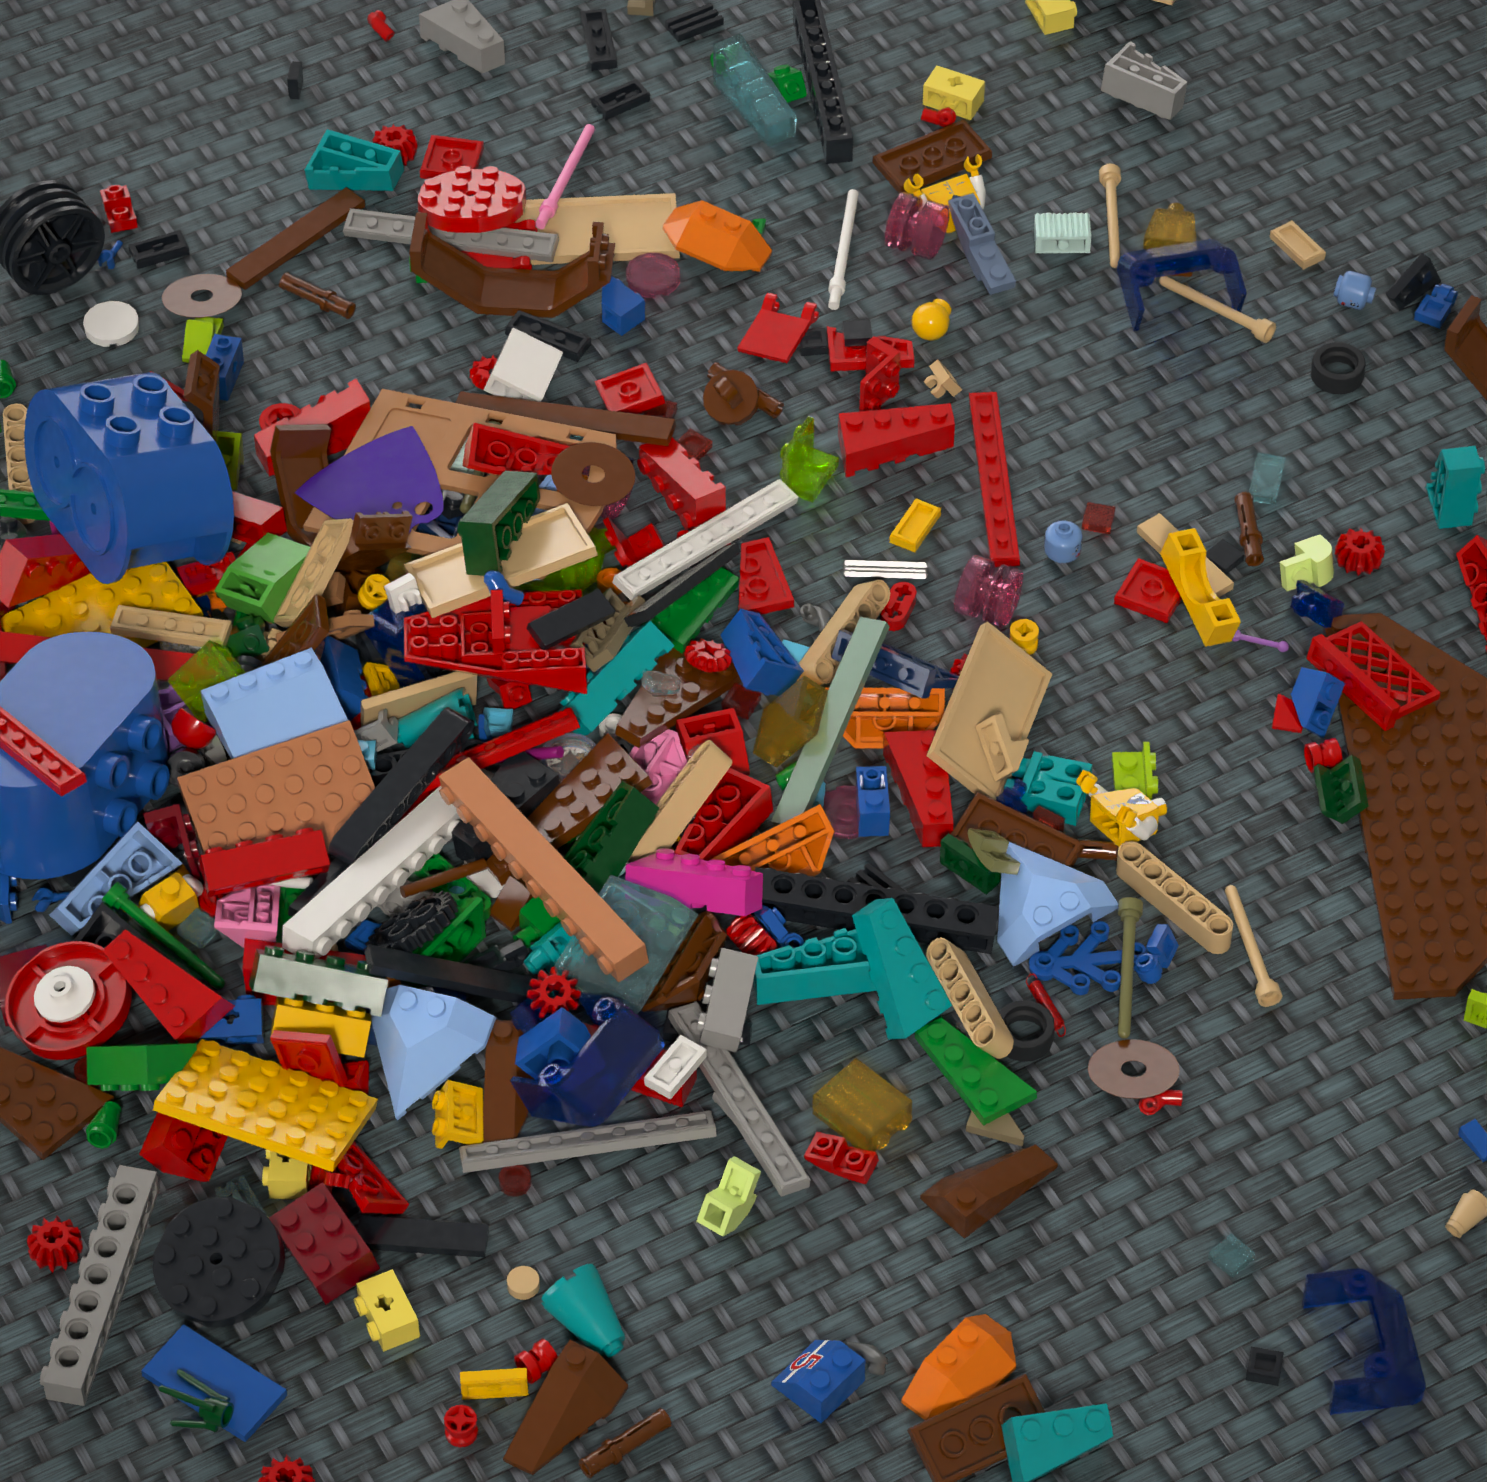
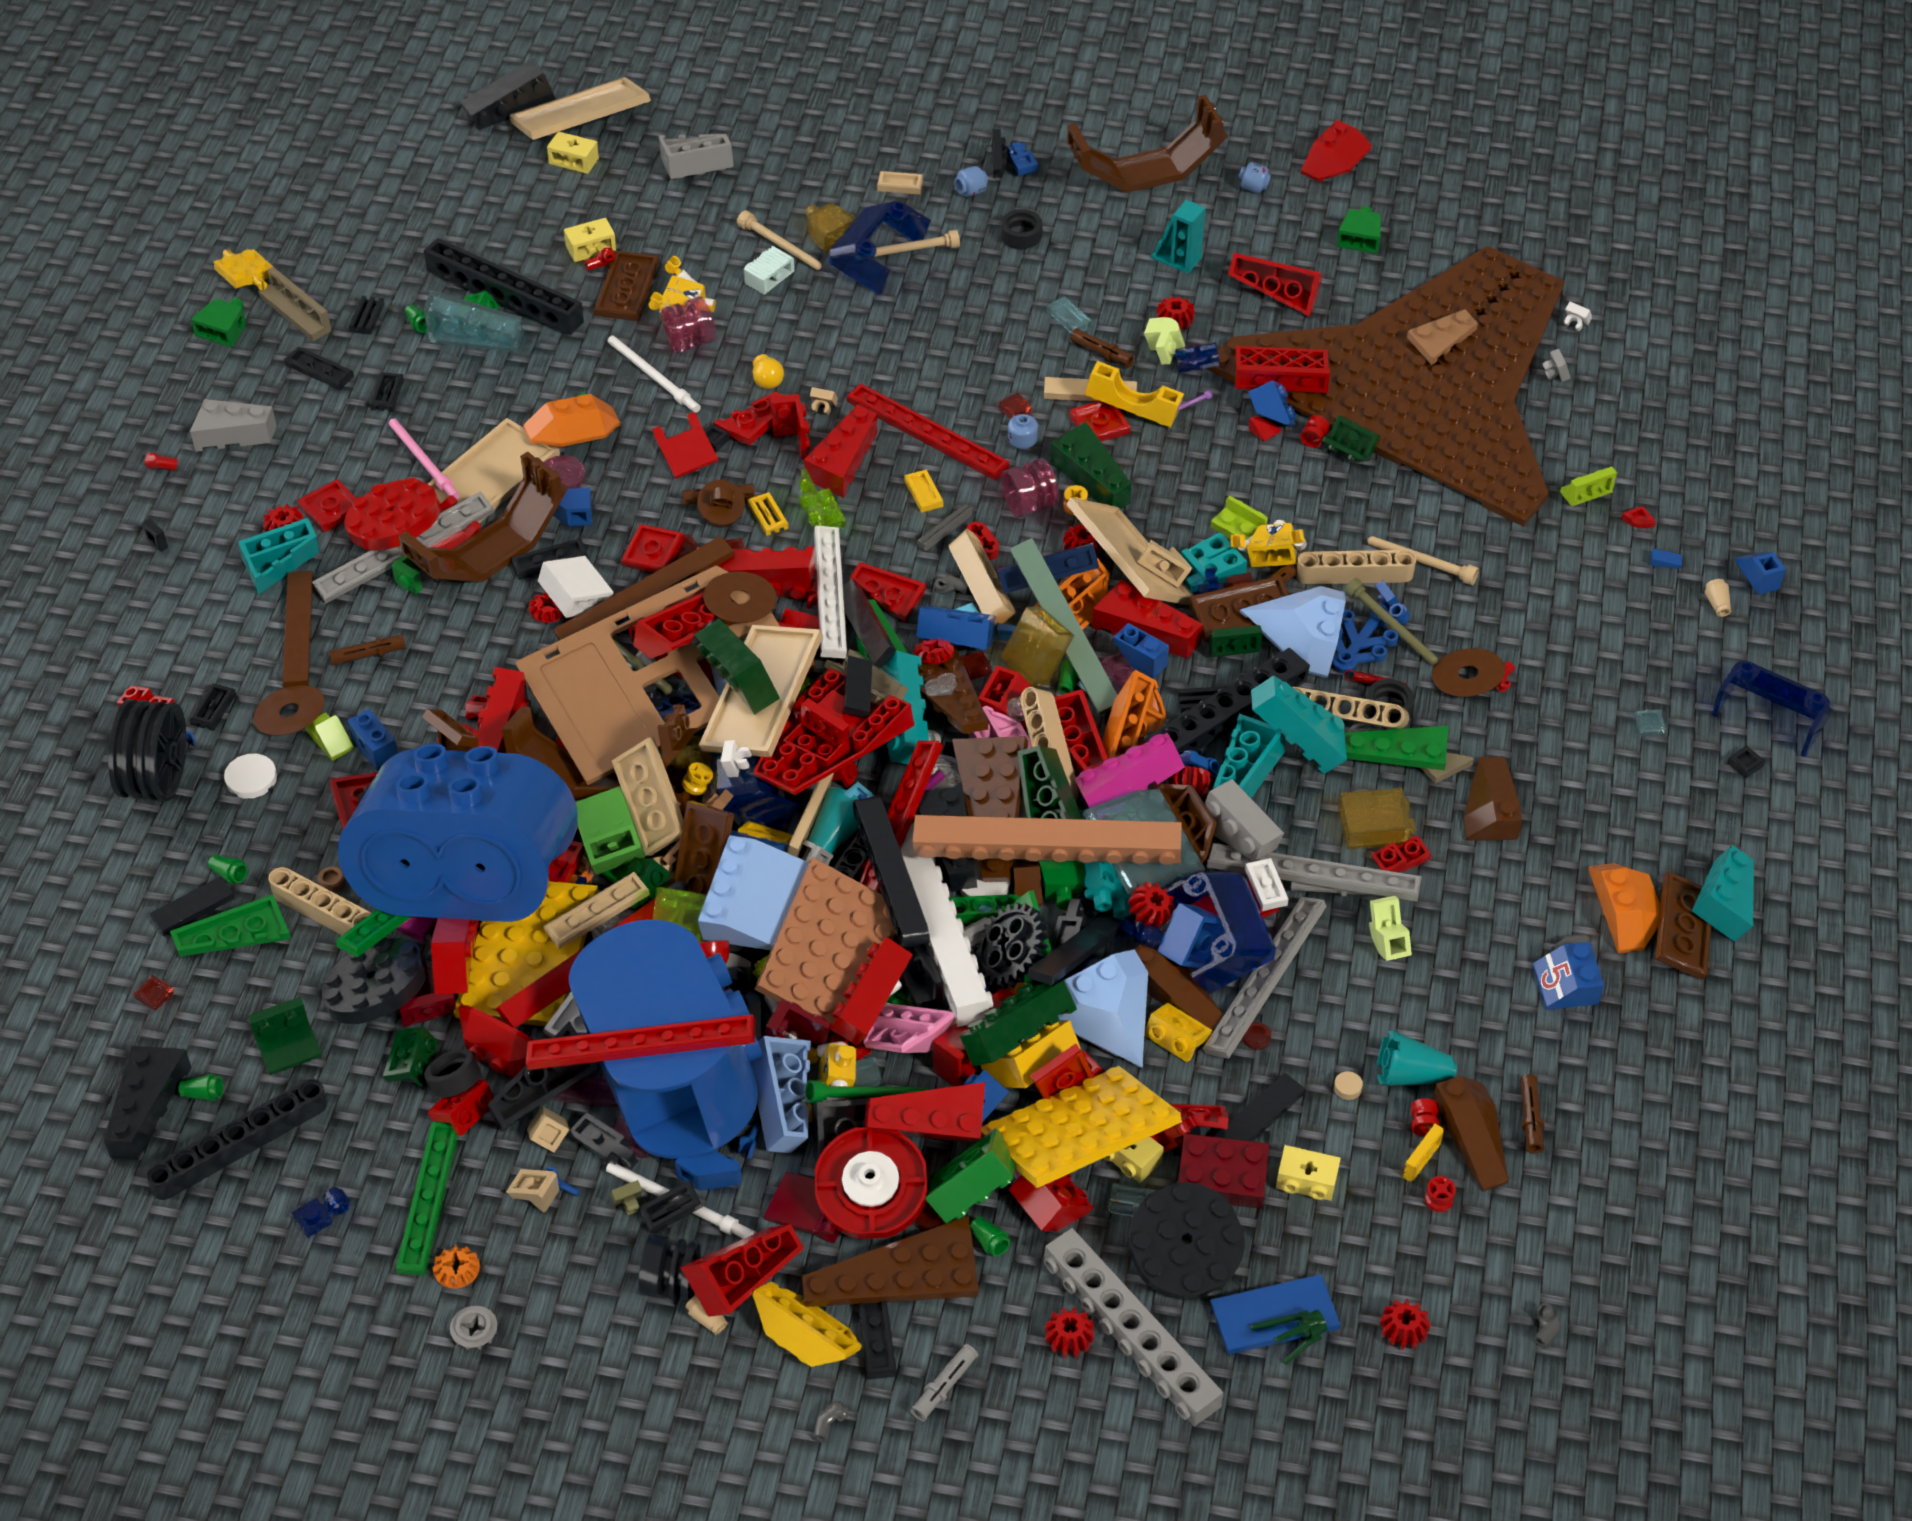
camera: 50 degrees left, 0 degrees up
dark purple piece [295,426,444,533] -> none
reddish brown bar [400,858,488,898] -> none
blue arm [484,570,524,605] -> none
black tile [842,320,872,347] -> none
sand blue slope [948,193,1016,295] -> none
olive slope [967,828,1021,875] -> none
none -> yellow tile [747,492,788,536]
none -> dark green wedge [1050,421,1132,509]

